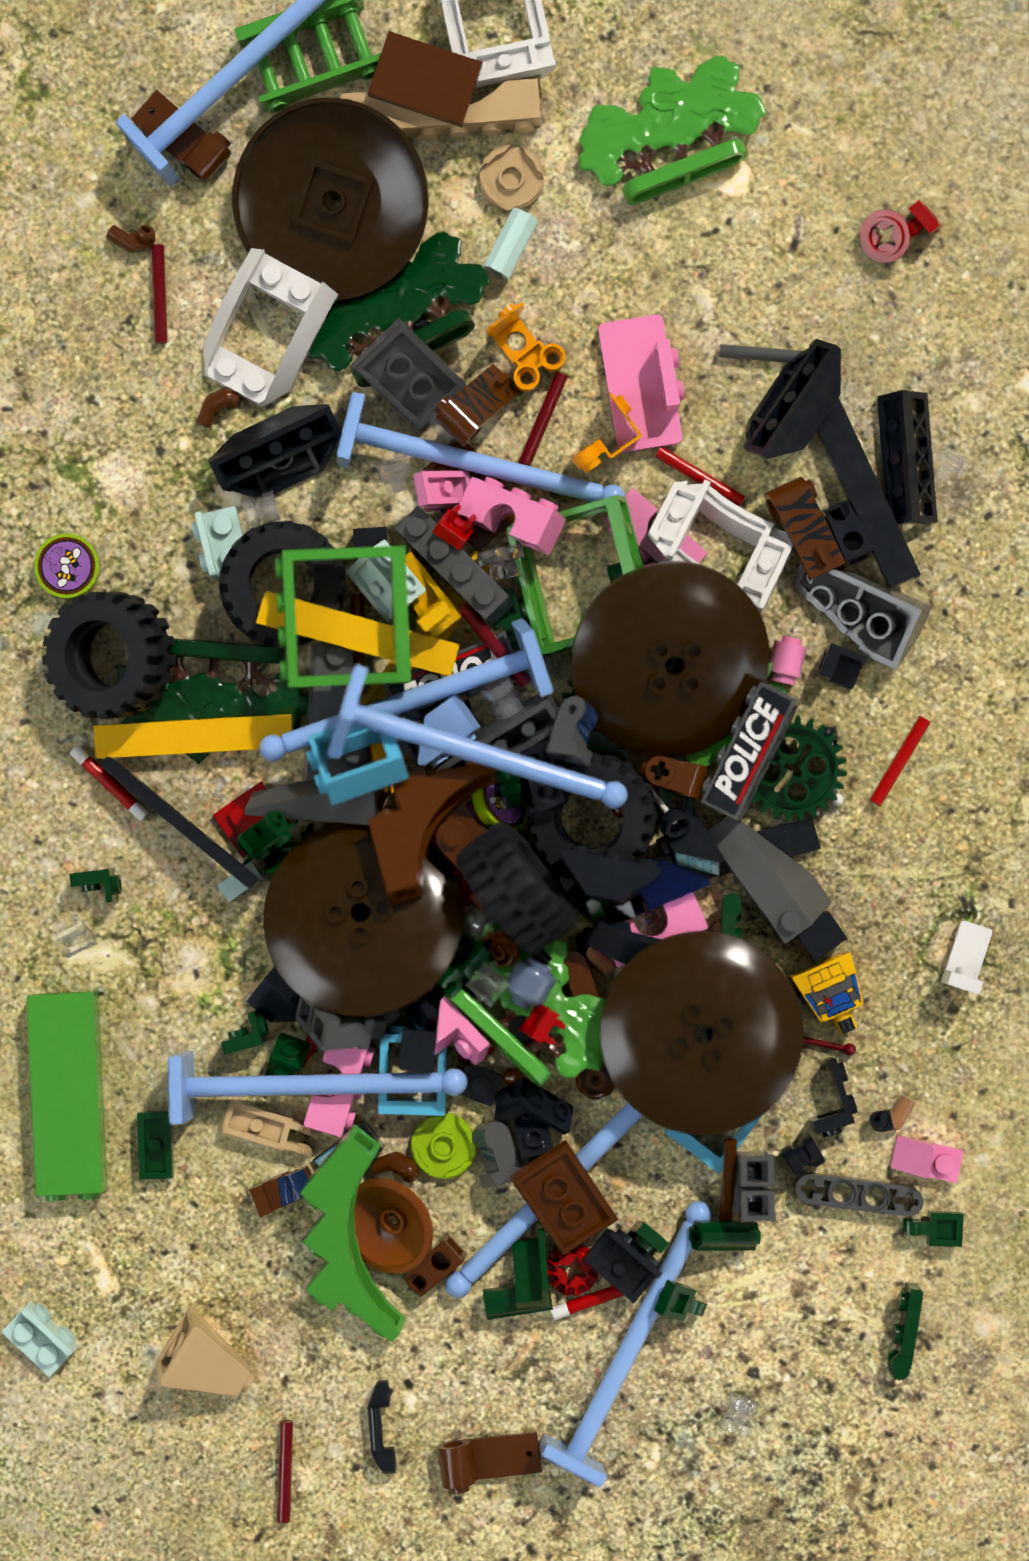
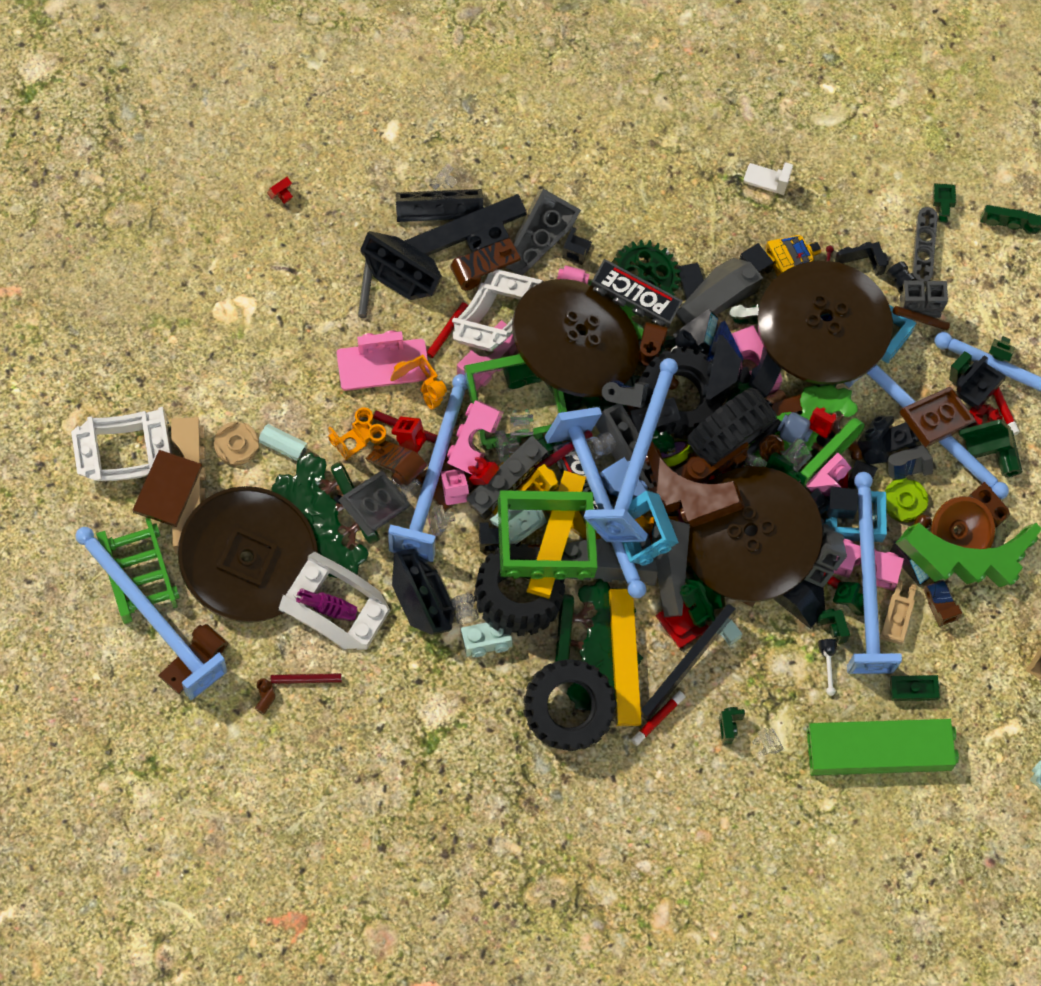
camera: 90 degrees left, 20 degrees down
tile [34,533,101,599] -> none
reddish brown arm [196,388,240,429] -> none
reddish brown plate [575,1062,615,1100] -> none
bright green plant [578,55,767,205] -> none
dark green axle [688,1220,761,1251] -> none
gear [860,209,912,263] -> none
red bar [869,716,931,807] -> none
arm [869,1095,916,1132] -> none
bright pink slope [890,1135,964,1183] -> none
none -> magenta hinge [296,588,357,621]
none -> red brick [391,416,426,454]
none -> clear tile [510,409,534,436]
none -> hinge [818,639,837,696]

